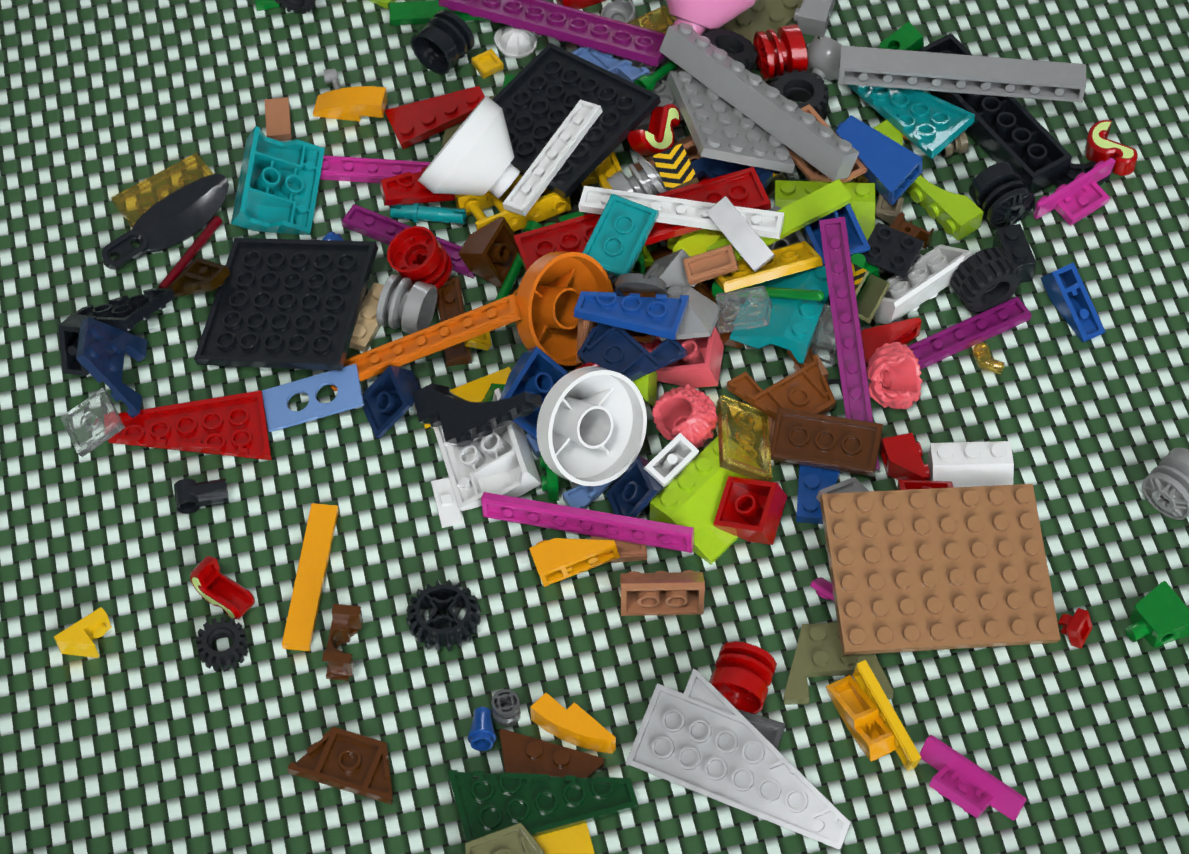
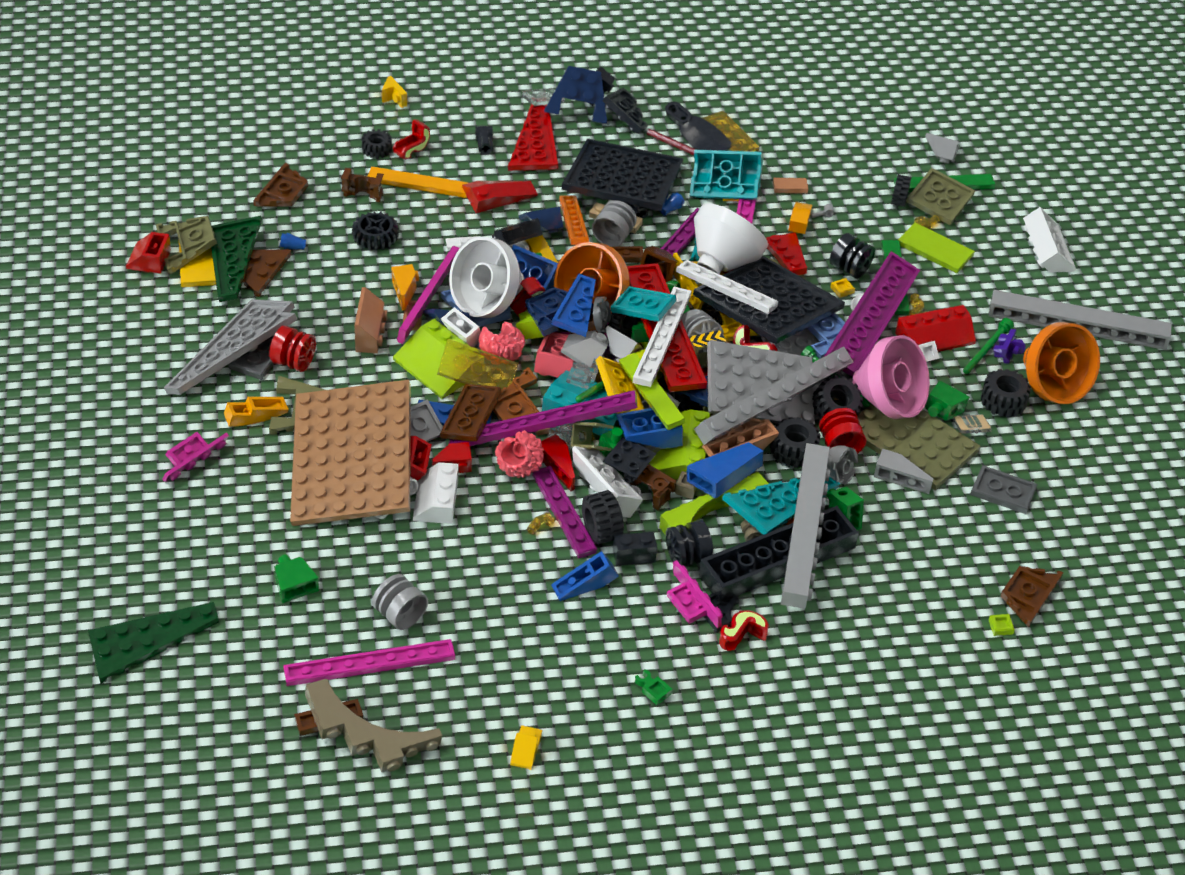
camera: 90 degrees right, 10 degrees down
dark brown wing [167,257,231,297] -> none
medium blue piece [262,364,364,432] -> none
red wheel [387,226,453,289] -> none
dark grey wheel [492,689,521,727] -> none
light orange slope [530,693,616,754] -> none
nougat tile [683,244,739,285] -> none
tile [706,196,775,272] -> none
red slope [713,476,788,545] -> none
yellow tile [853,660,921,771] -> none
red tile [1058,608,1093,648] -> none
none -> red wedge [462,181,538,213]

